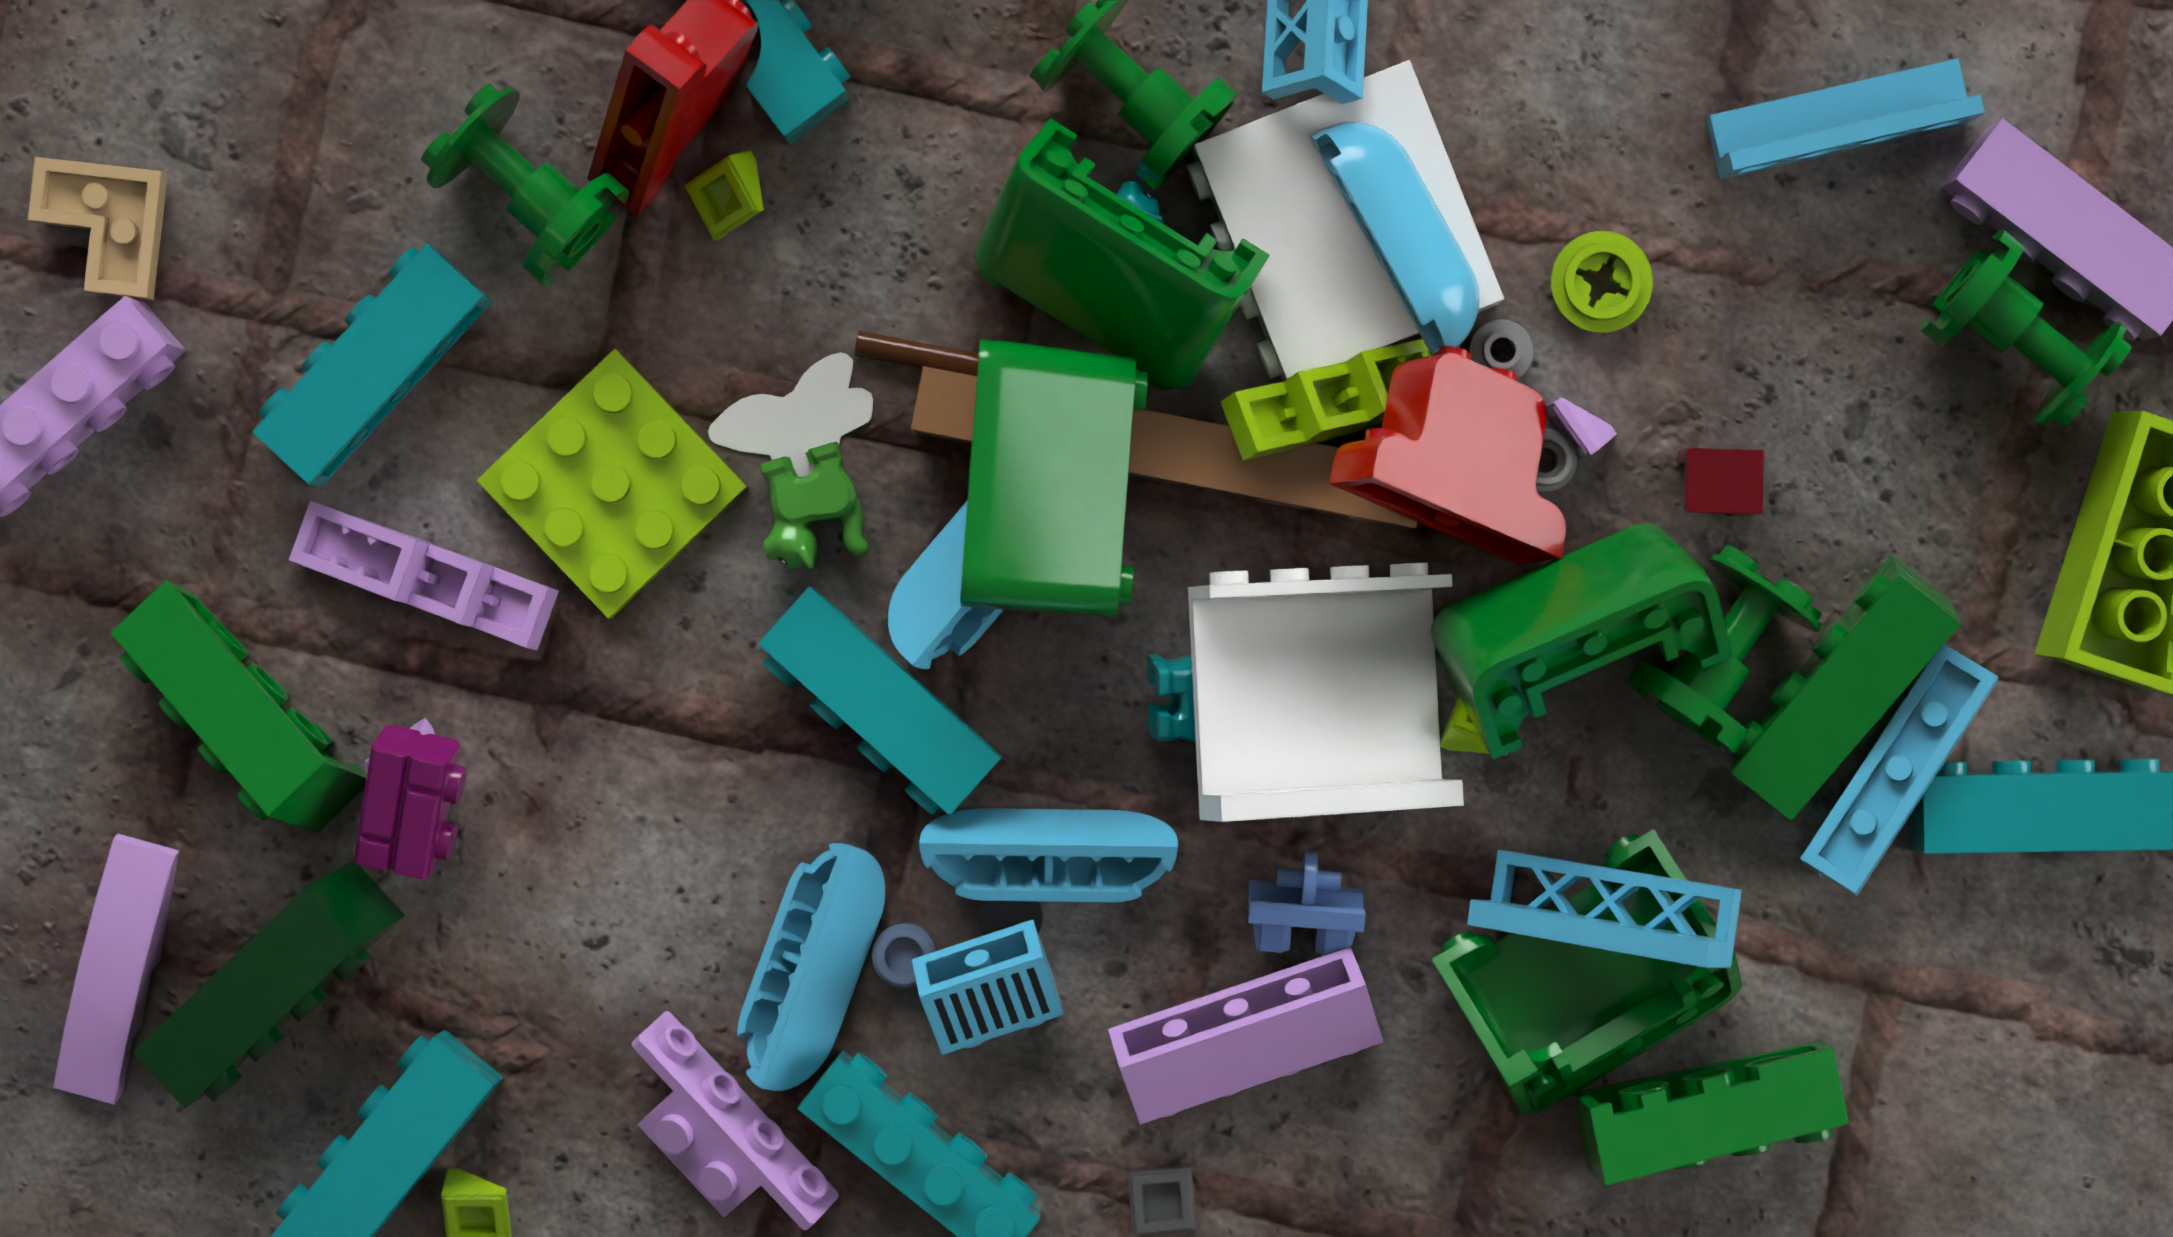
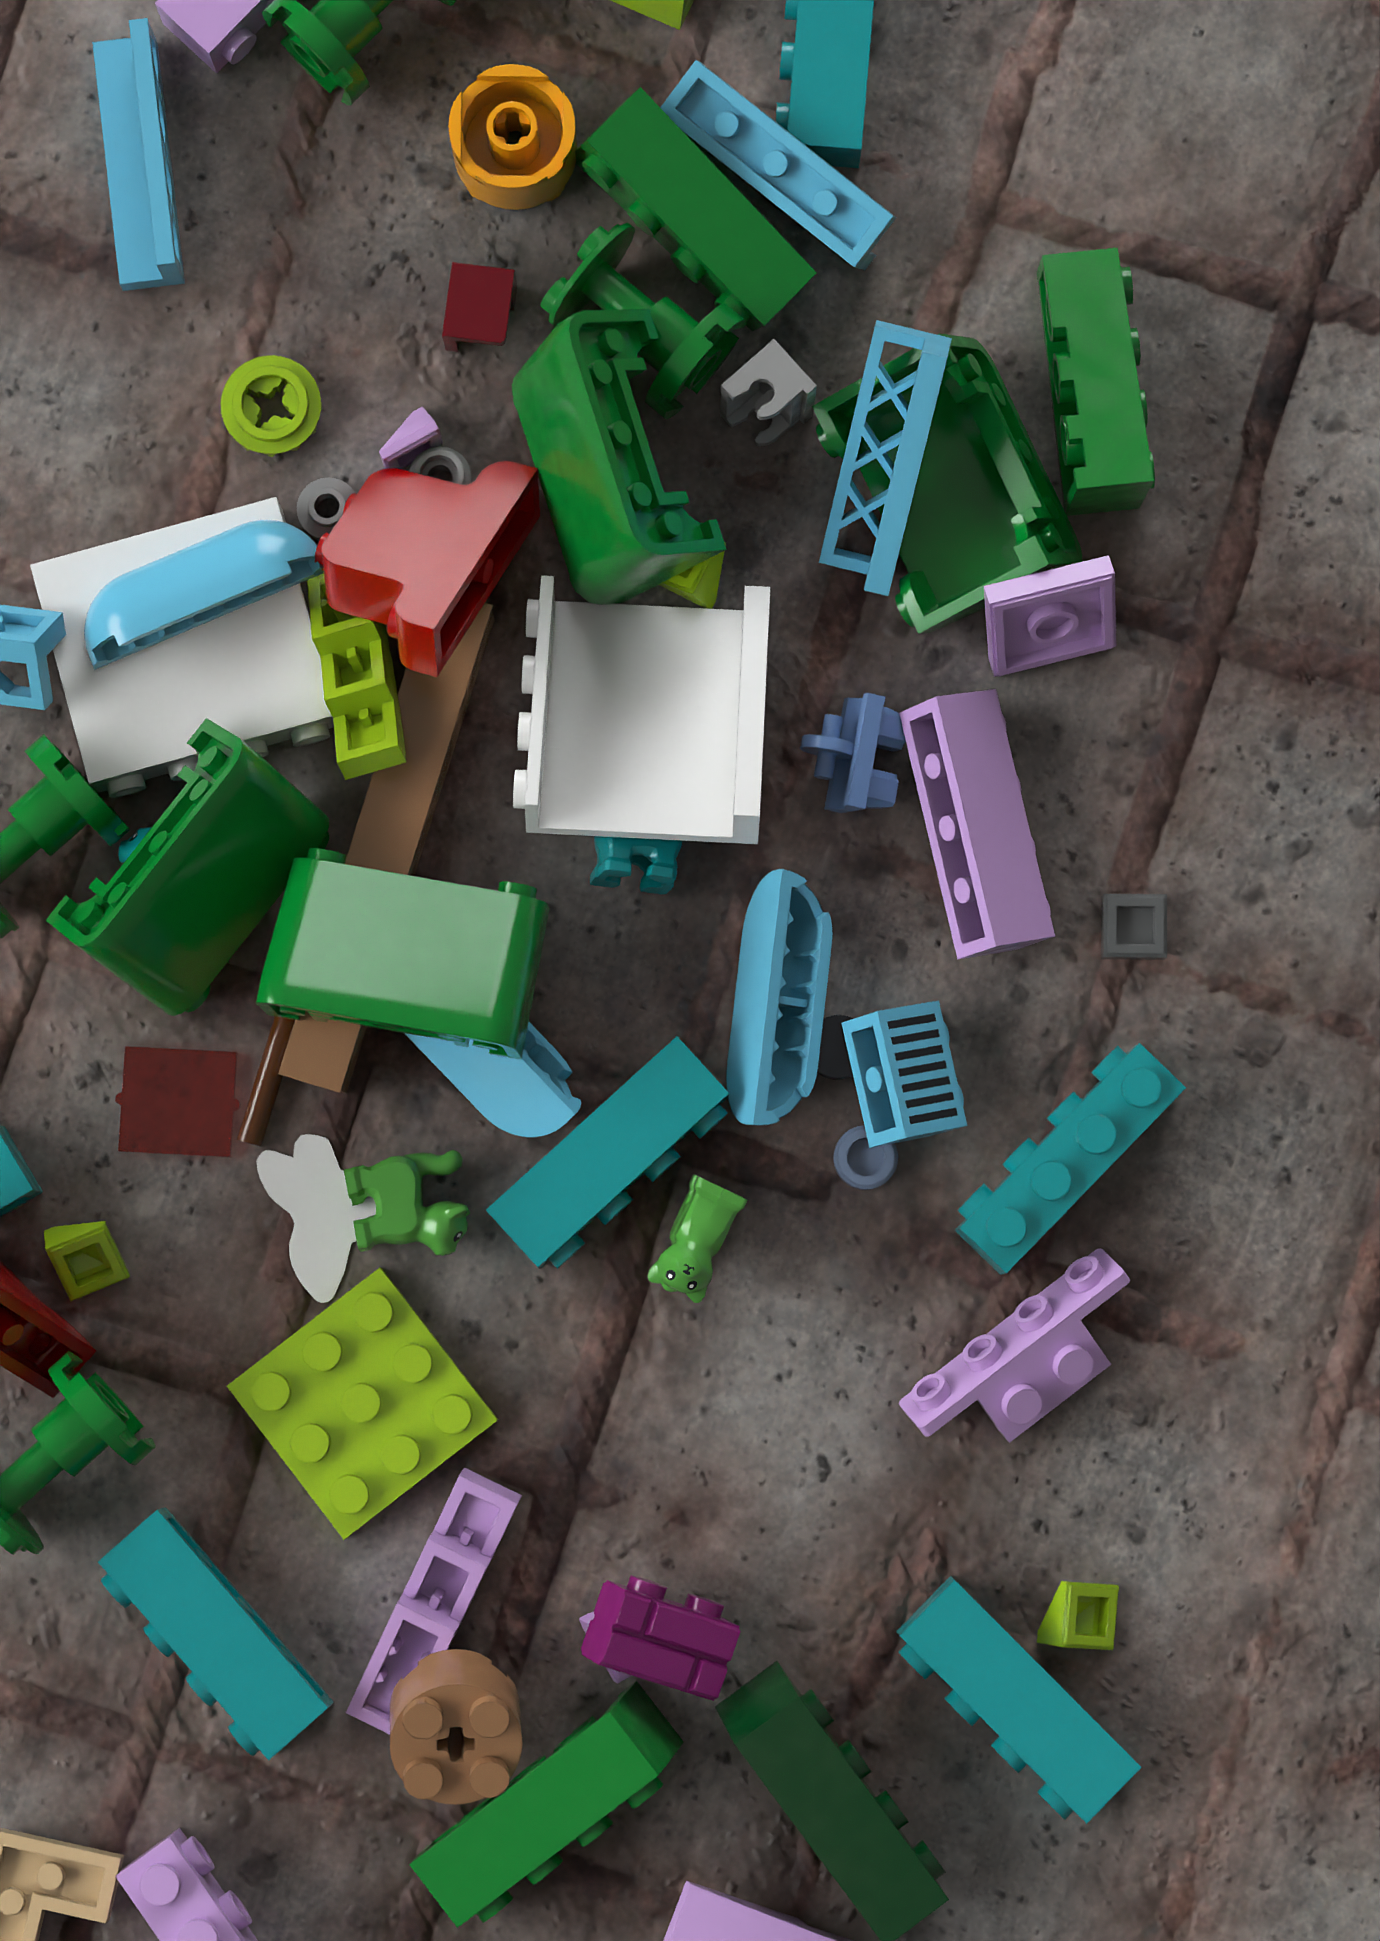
camera: 85 degrees left, 5 degrees down
medium azure brick [737,843,885,1091] -> none
none -> clear red piece [115,1046,241,1158]
none -> medium nougat brick [390,1649,522,1805]
none -> light orange brick [448,64,577,210]
none -> bright green animal [648,1174,748,1303]
none -> light grey hinge [720,339,817,446]
none -> lavender tile [984,555,1116,677]

